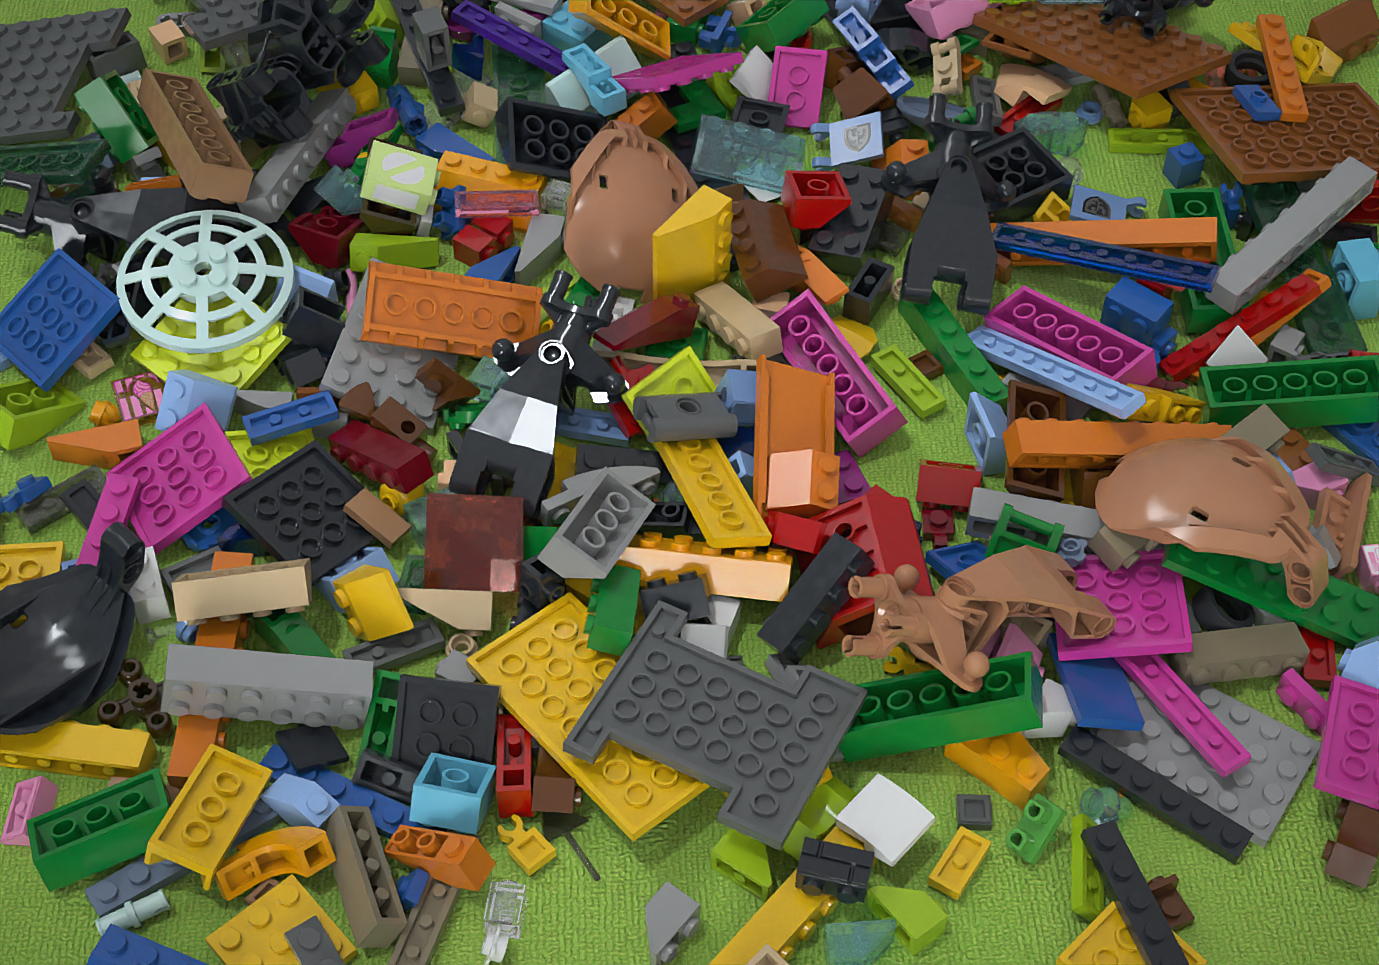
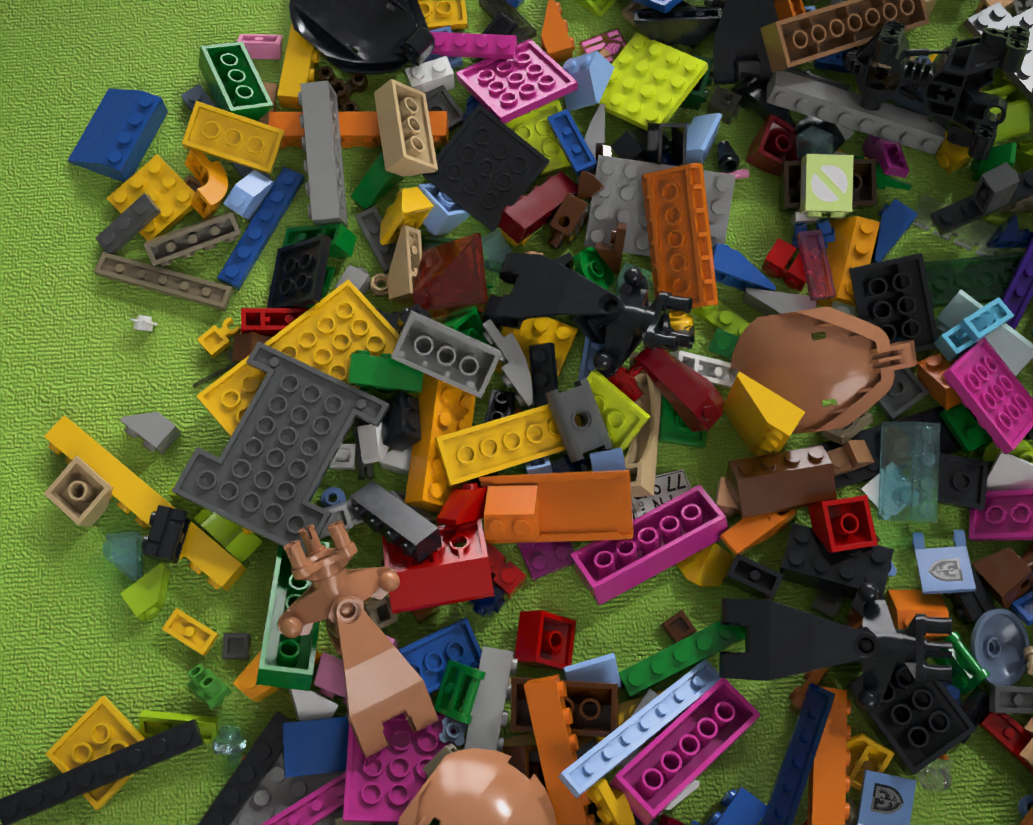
camera: 90 degrees right, 20 degrees up
light orange plate [89,400,120,427] -> none
light aqua pin [95,888,171,937] -> none
light aqua dish [116,210,295,354] -> none
black piece [275,724,349,774] -> none
medium nougat tile [343,488,412,549] -> none
lime slope [349,233,440,272] -> none
black slope [351,747,421,805] -> none
orange slope [383,824,496,892] -> none
blue piece [386,83,428,137] -> none
blue plate [395,868,430,913] -> none
medium azure brick [409,752,497,835] -> none
tan brick [462,81,498,129] -> none
clear brick [483,880,528,939] -> none
tan brick [693,281,783,360] -> none
white slope [835,773,935,867] -> none
lime plate [870,344,947,419] -> none
dark red plate [920,509,954,550] -> none
clear light blue brick [1013,112,1088,158] -> none
reddish brown bracket [1147,874,1195,932] -> none

